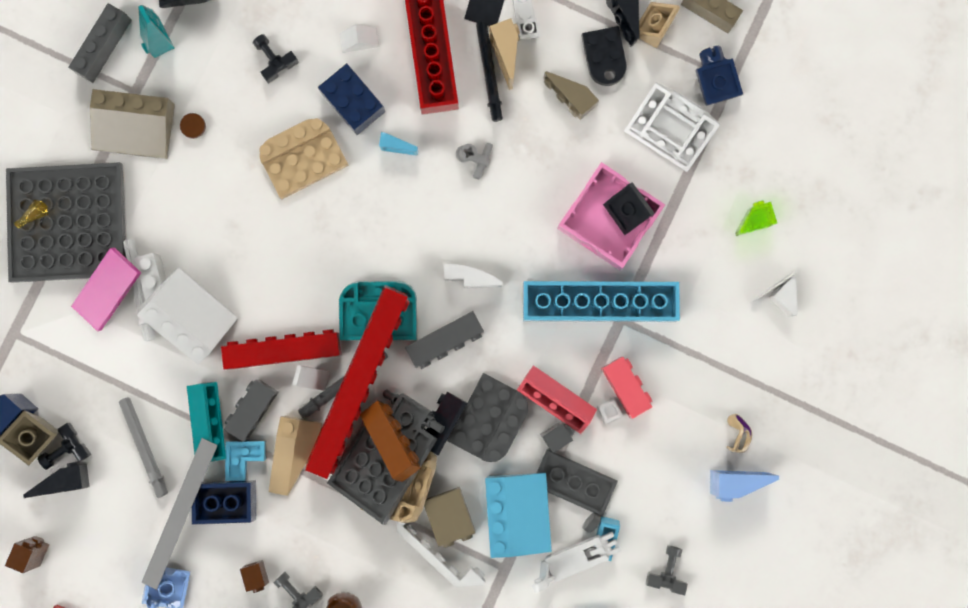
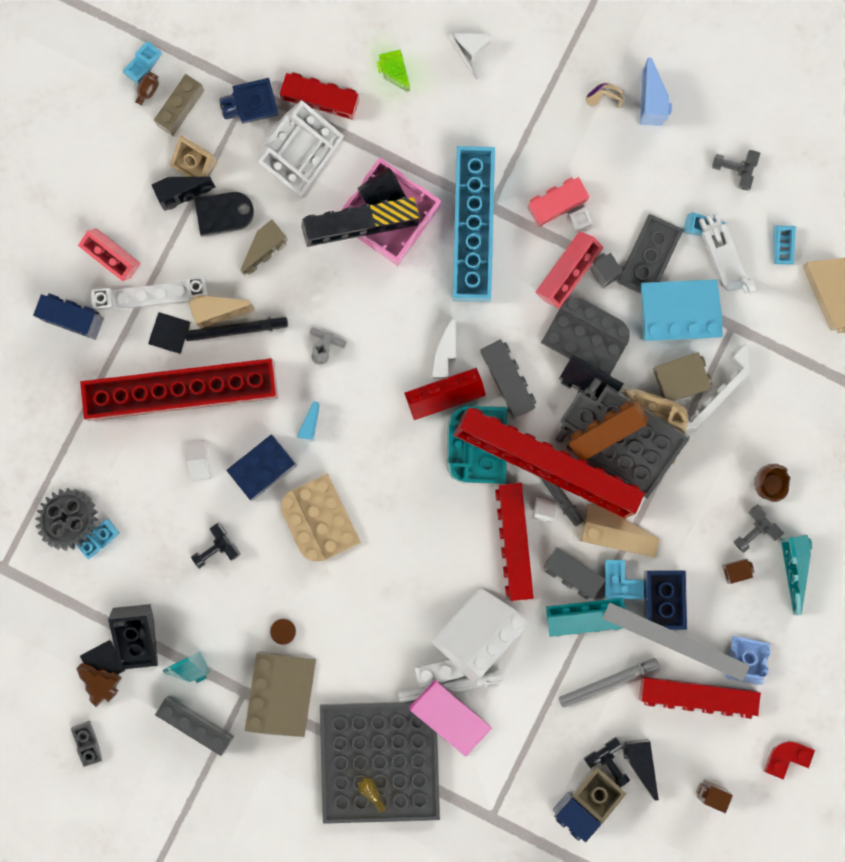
camera: 80 degrees left, 0 degrees up
dark grey tile [582,513,600,533] -> none
none -> red brick [280,72,359,120]
none -> black brick [301,197,420,247]
none -> red brick [404,367,486,421]
none -> red brick [639,676,761,719]

